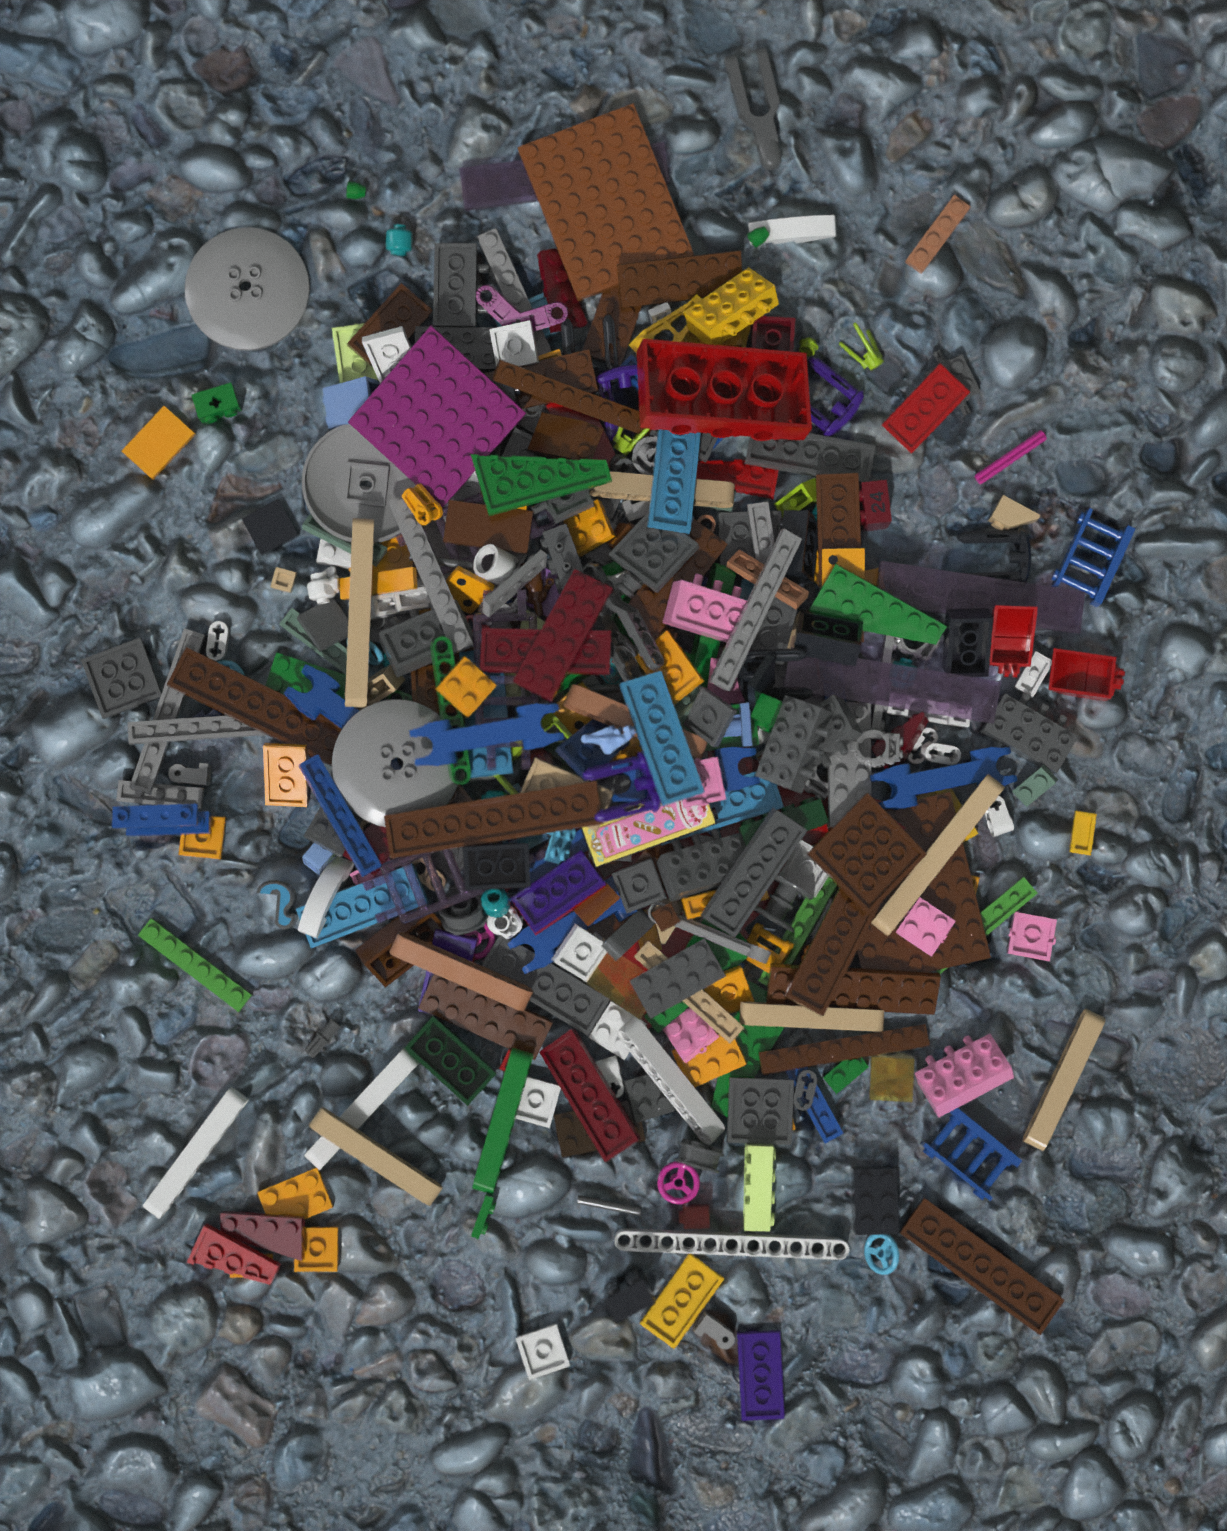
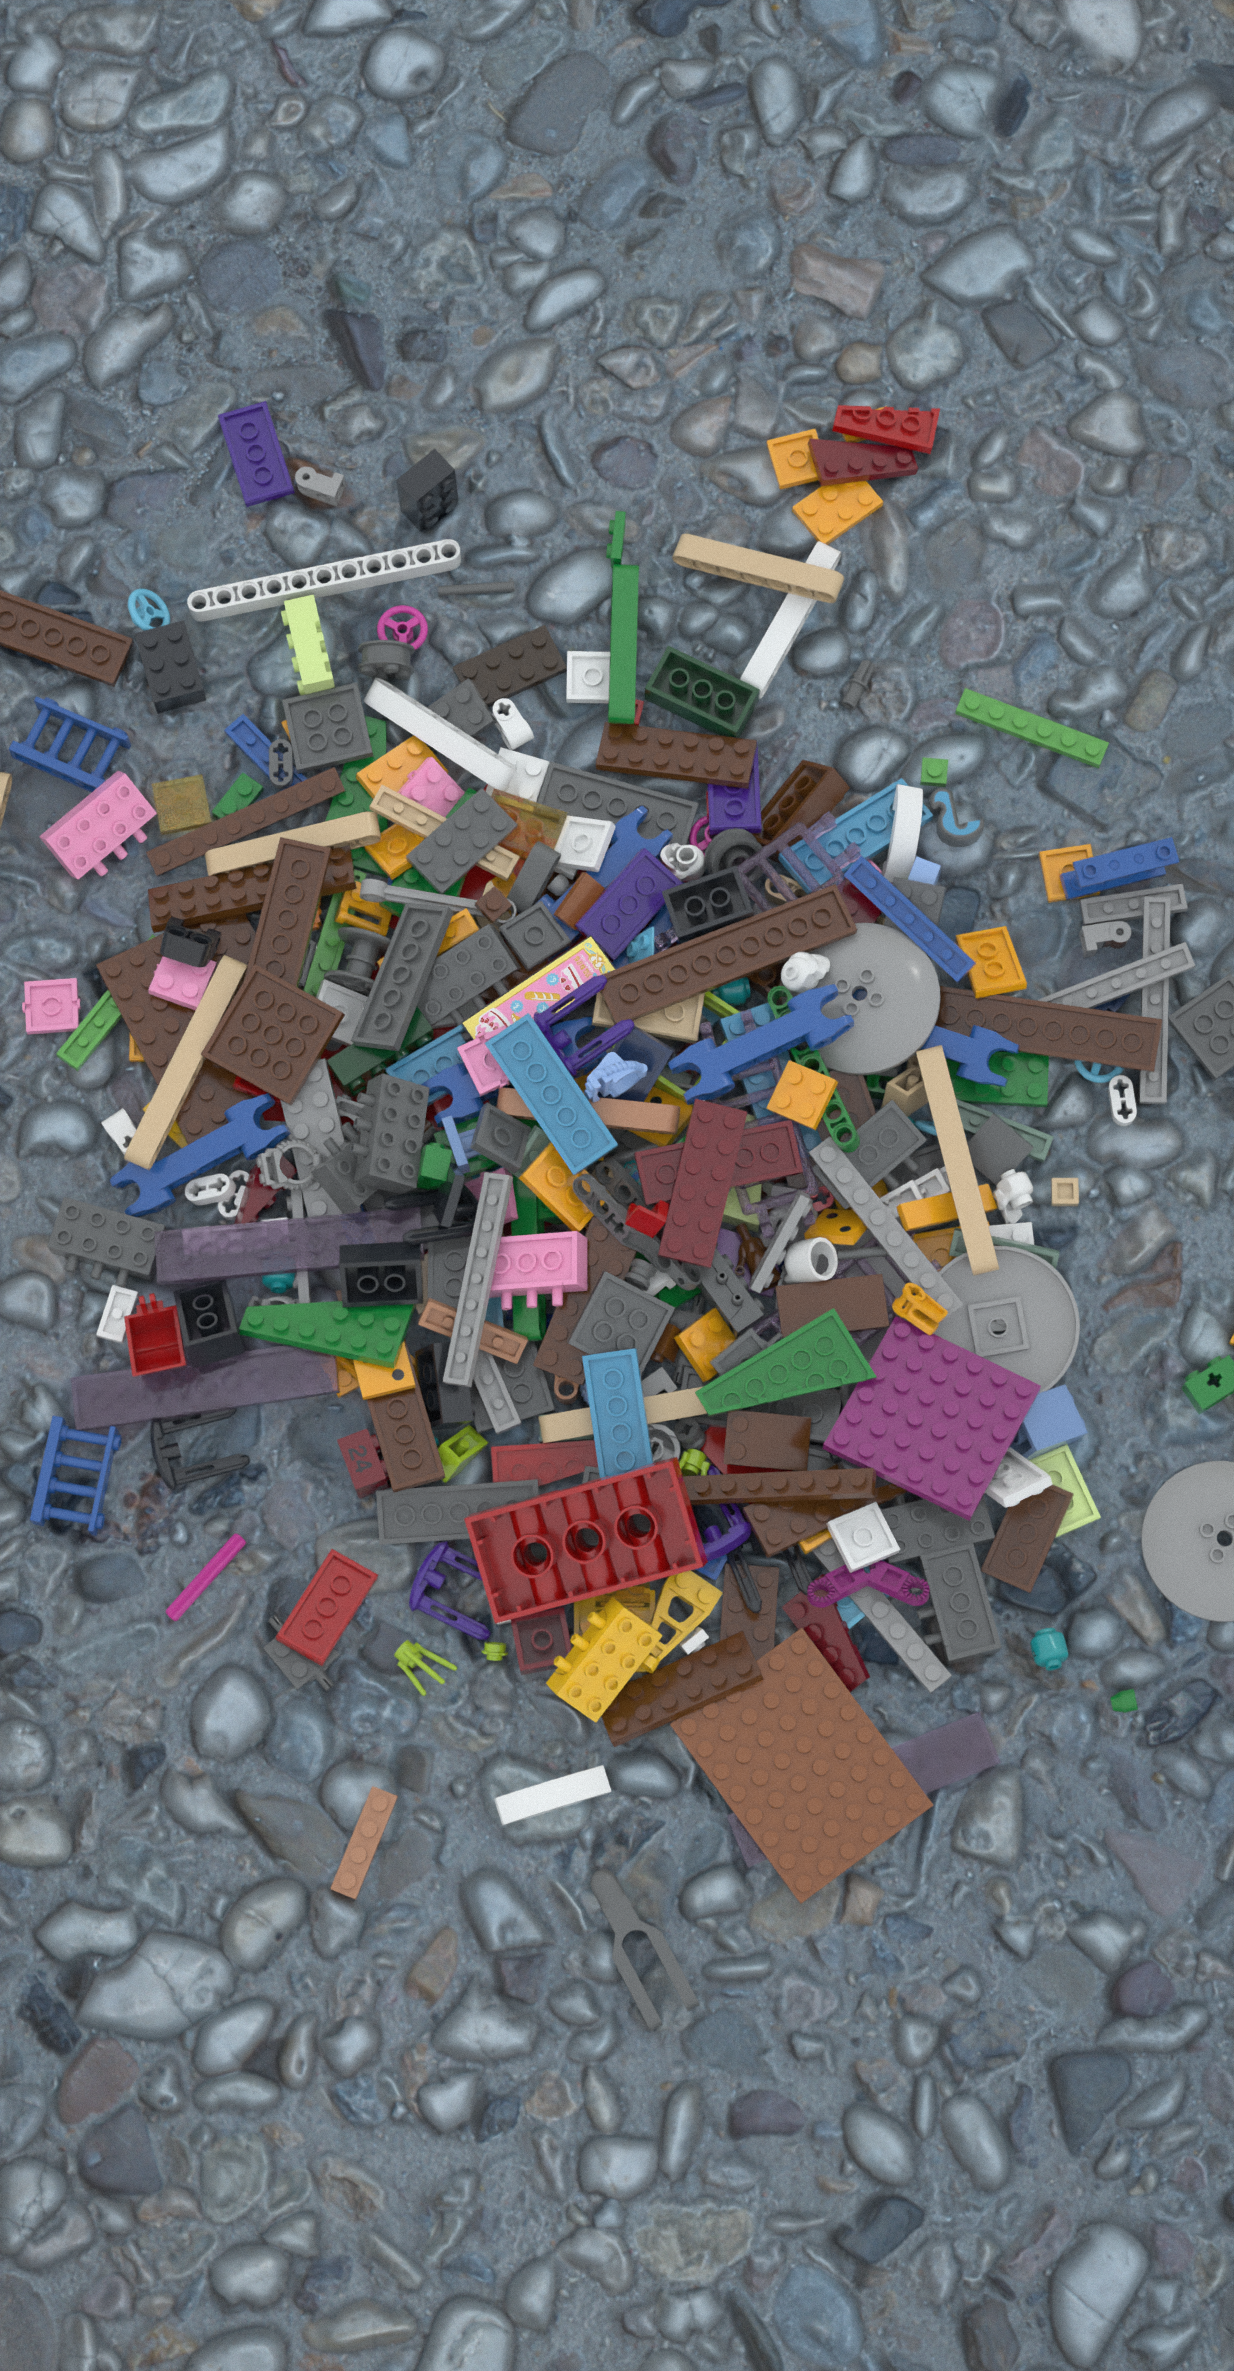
camera: 170 degrees right, 10 degrees down
white beam [142,1087,249,1219] -> none
black tile [242,499,299,556] -> none
nougat beam [389,932,534,1011] -> none
teal head [481,888,511,918] -> none
white plate [516,1323,570,1380] -> none
dark red plate [539,1028,641,1162] -> none
yellow tile [639,1254,724,1349] -> none
clear red brick [679,1204,710,1229] -> none
green hose [747,226,770,248] -> none
tan slope [988,495,1040,531] -> none
sand green plate [1012,764,1058,807] -> none
red piece [1048,648,1125,701] -> none
yellow tile [1069,811,1097,856] -> none
none -> black piece [160,916,222,967]
none -> light grey hinge [547,873,569,896]
none -> red panel [625,1199,670,1238]
none -> white head [781,952,830,993]
none -> bright green plate [920,757,948,787]

